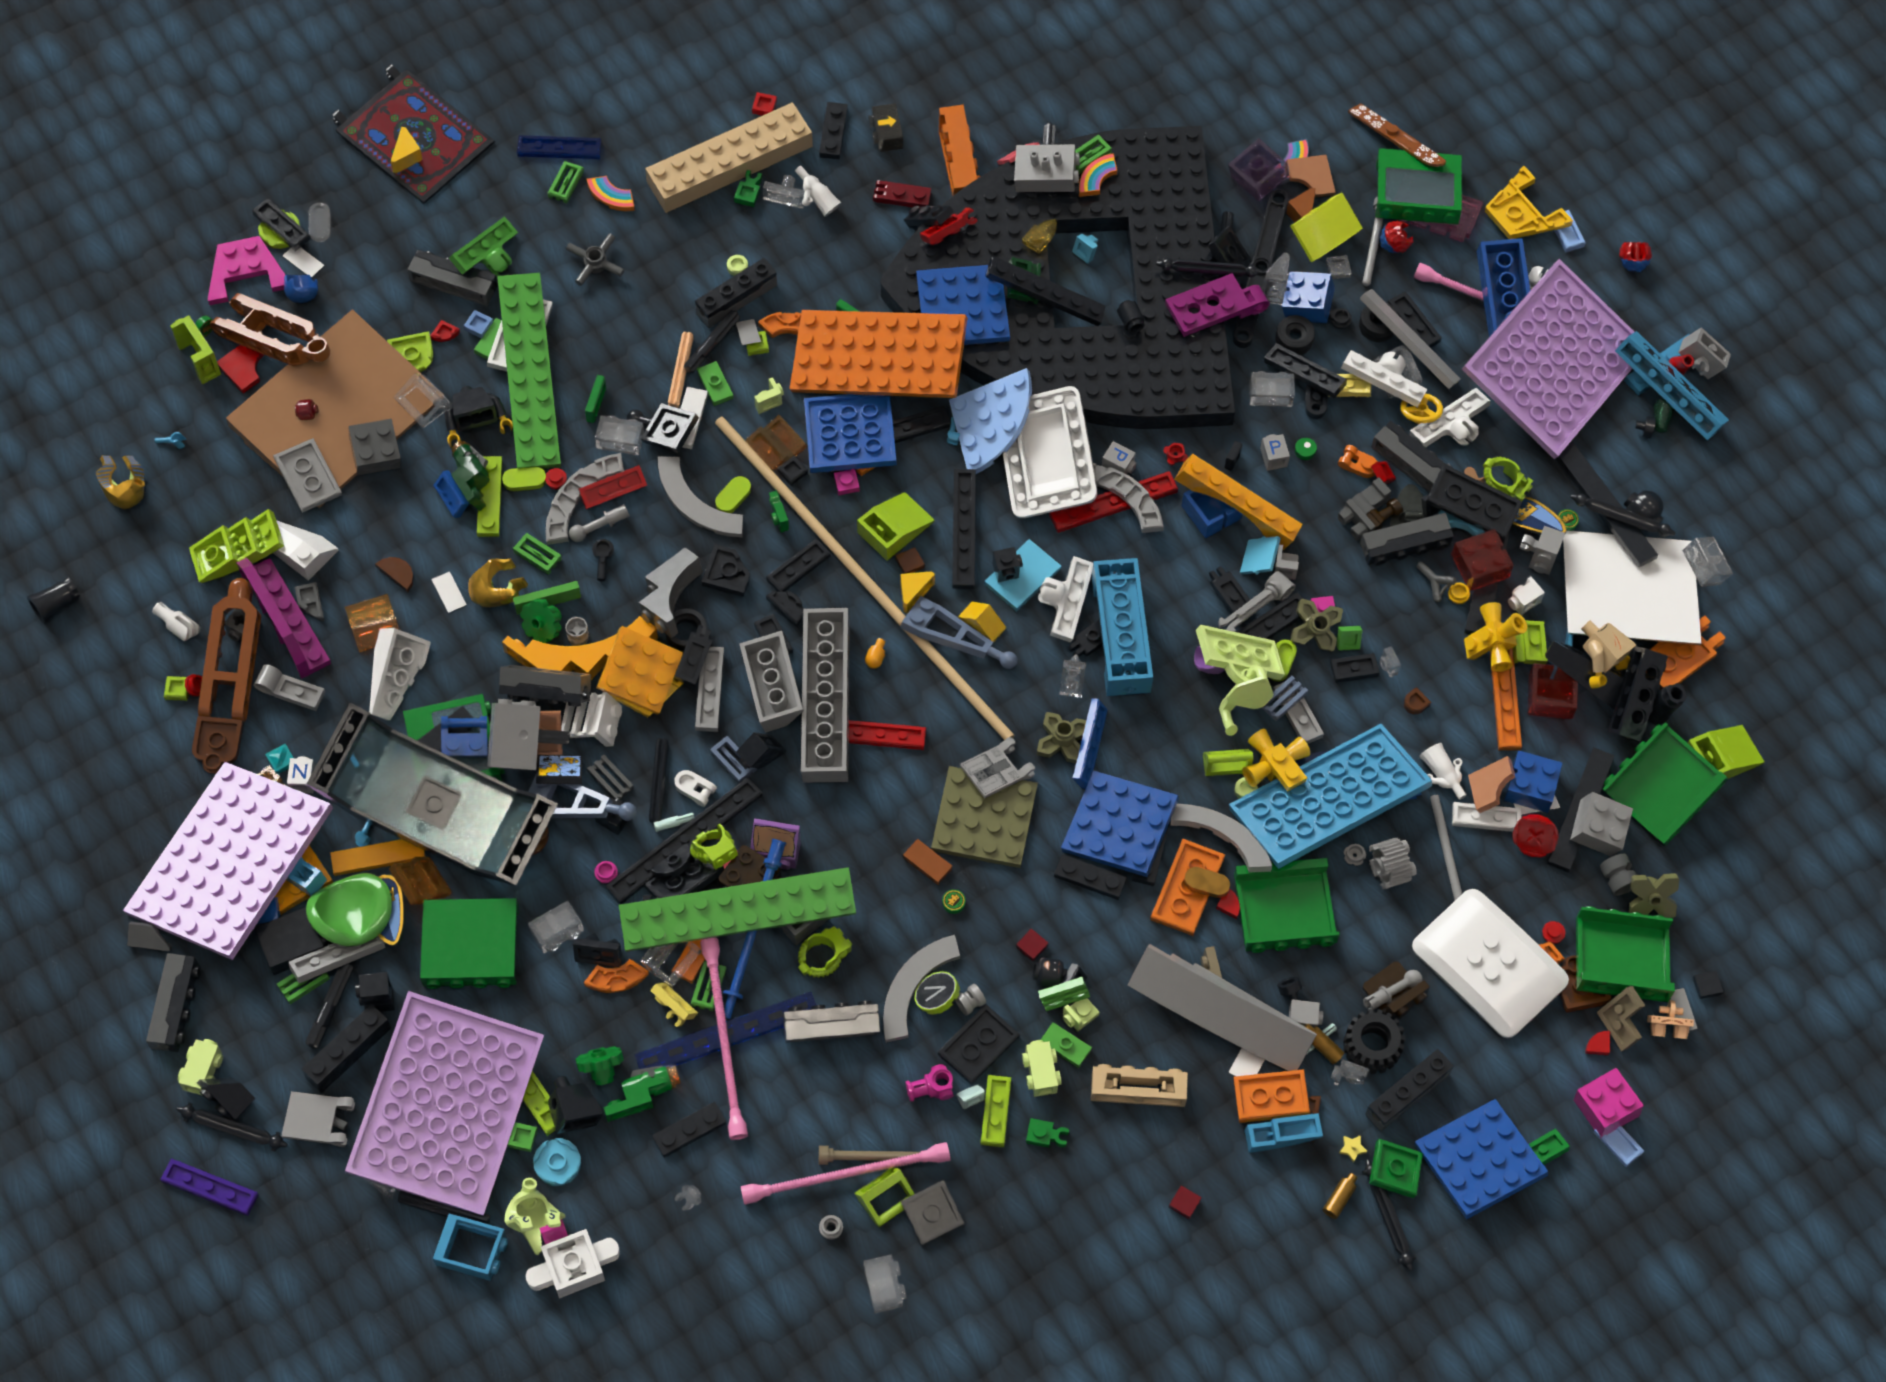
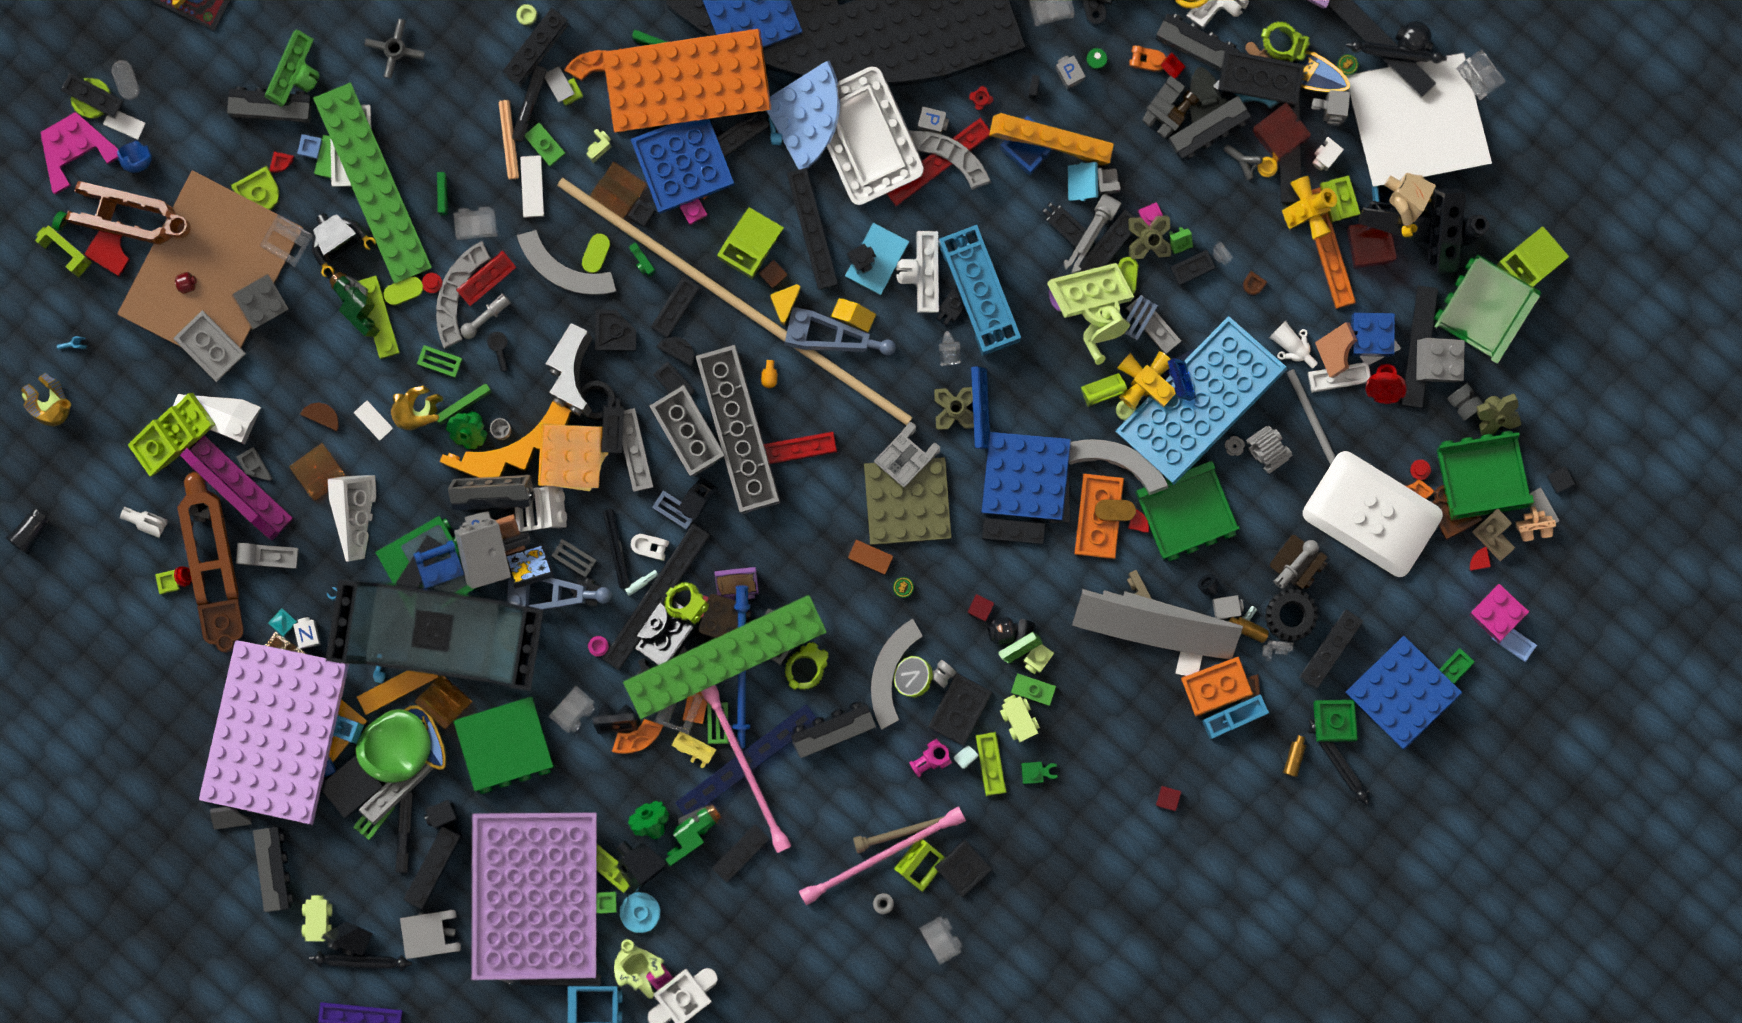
camera: 15 degrees left, 20 degrees up
blue plate [433,470,470,518] -> none
plate [627,403,699,453] -> none
clear plate [675,1185,701,1211] -> none
tan brick [1091,1064,1188,1107] -> none
light yellow piece [1339,1136,1367,1163] -> none
orange tile [1645,616,1726,690] -> none
none -> clear blue plate [1168,358,1196,401]

